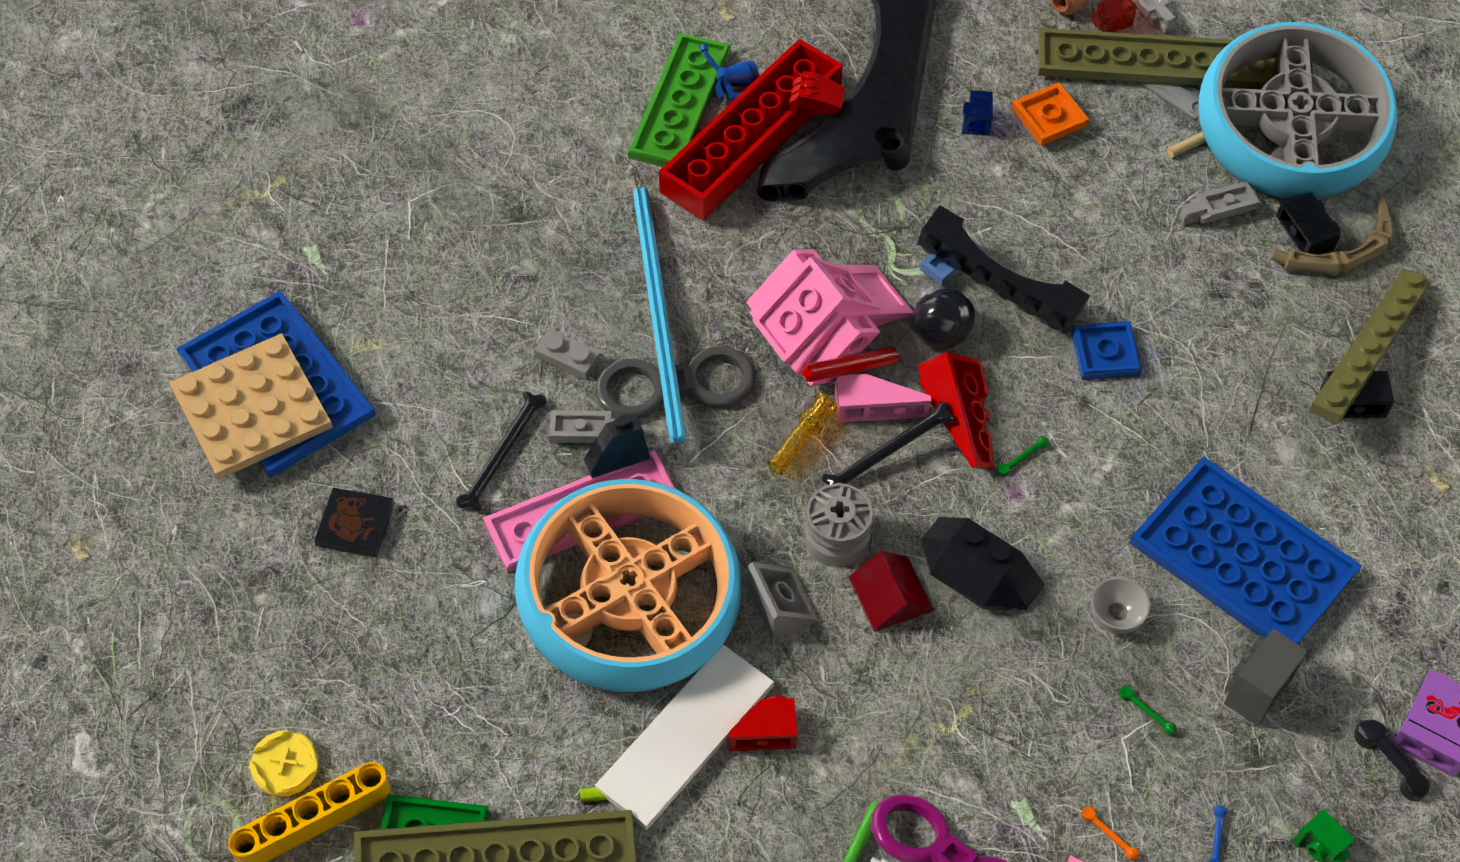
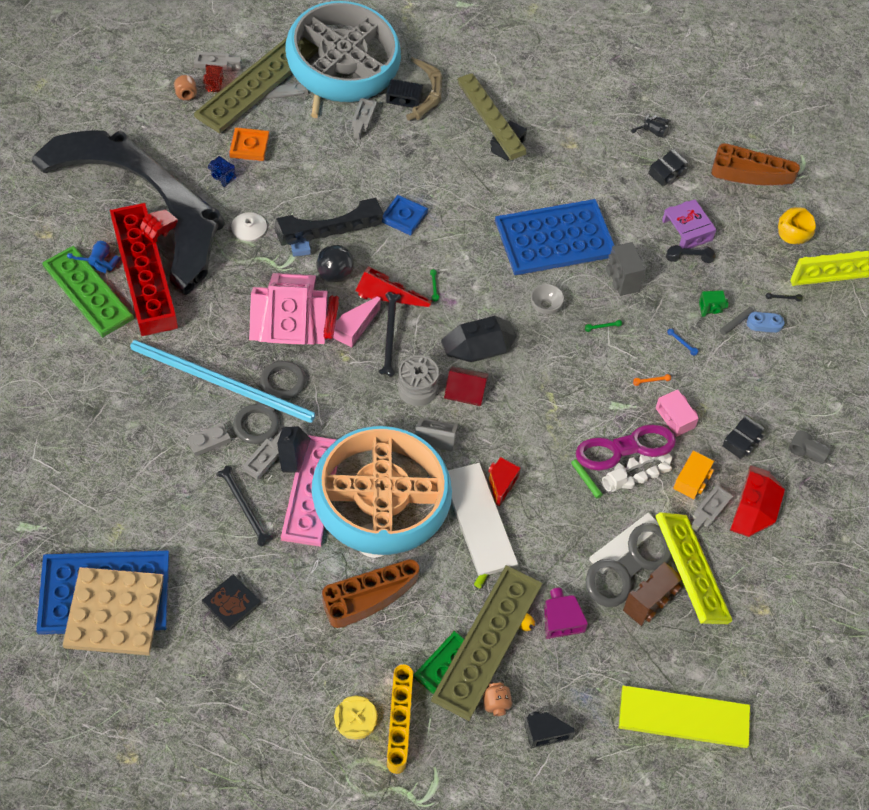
camera: 60 degrees left, 0 degrees up
clear yellow pin [767,392,838,475] -> none
none -> white dish [231,212,267,241]
none -> dark orange beam [322,559,419,628]

